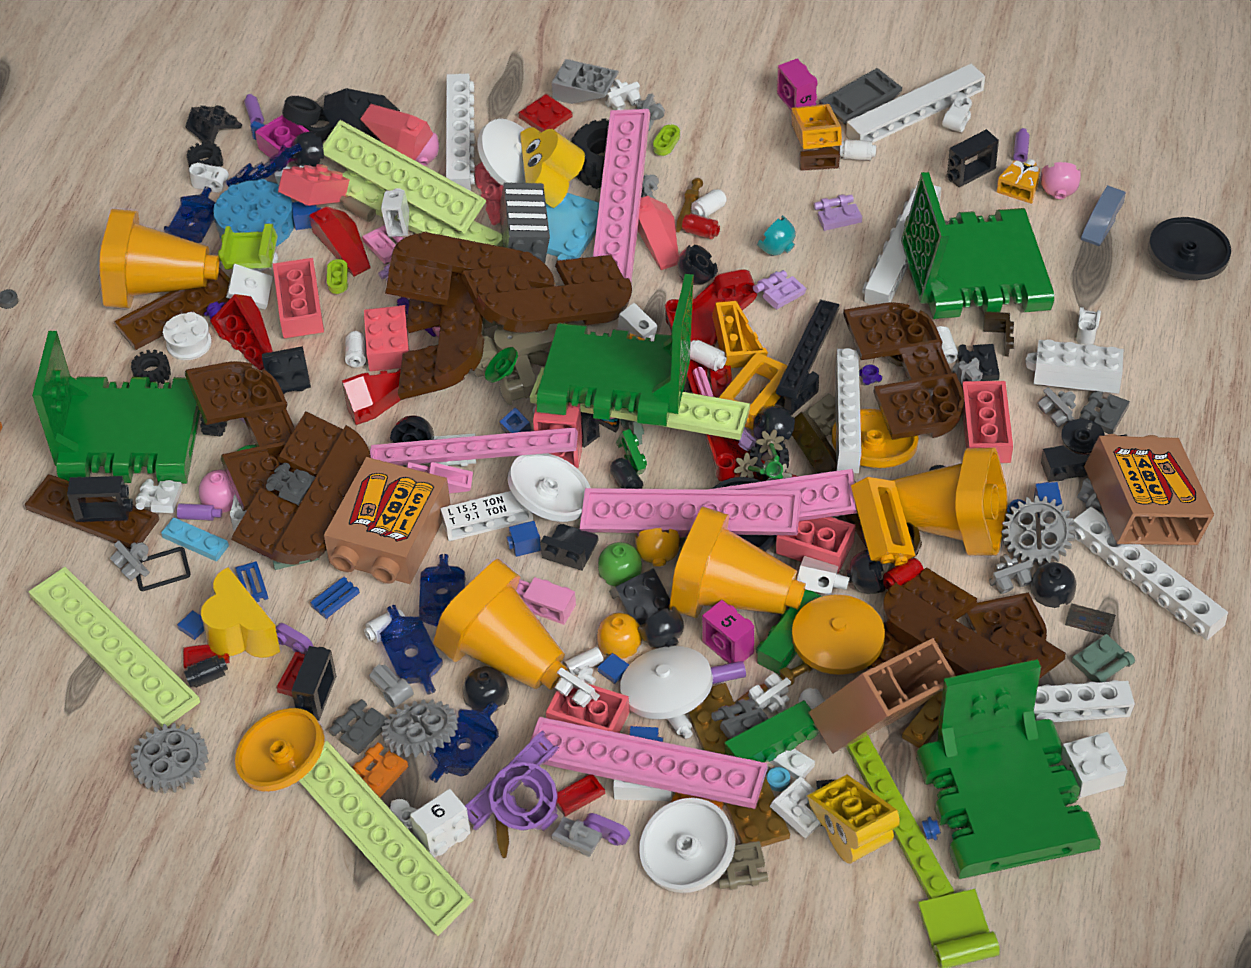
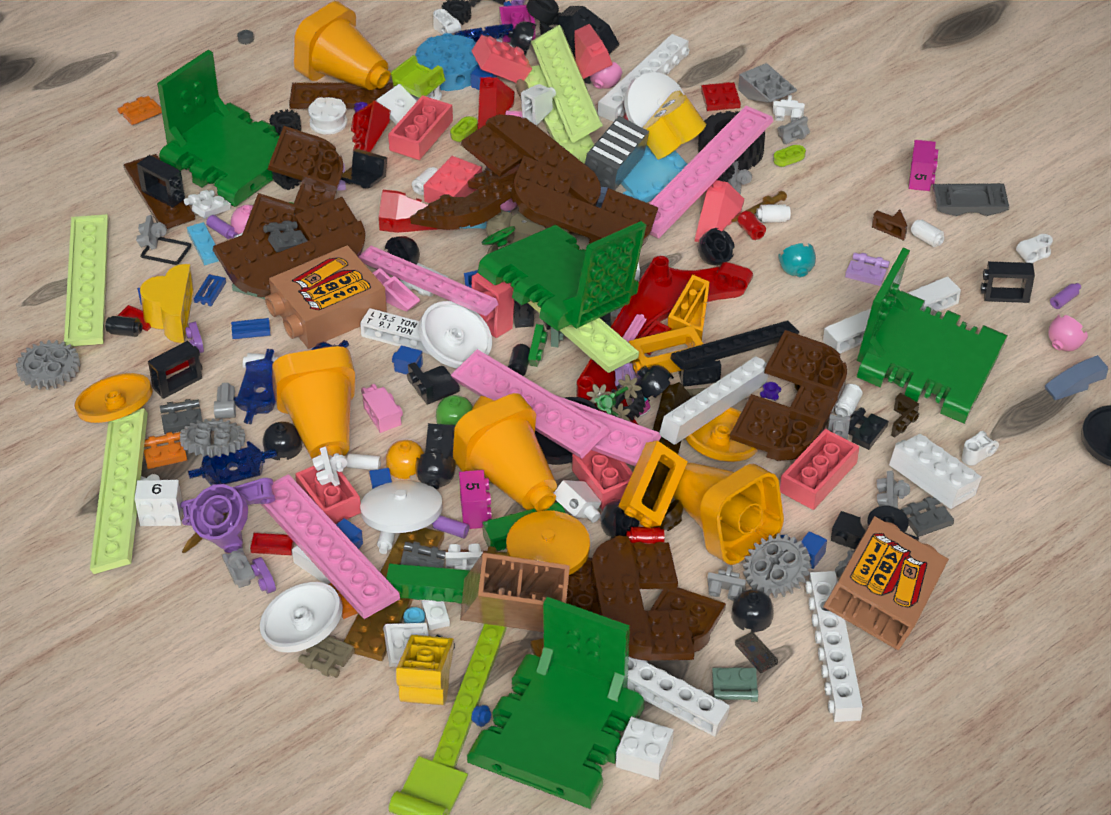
camera: 35 degrees right, 5 degrees down
clear blue plate [164,186,216,243] -> none
white head [690,340,727,371] -> none
lavender plate [753,270,806,310] -> none
light orange piece [791,104,842,149] -> none
white brick [846,64,985,143] -> none
light orange torso [997,159,1040,204] -> none

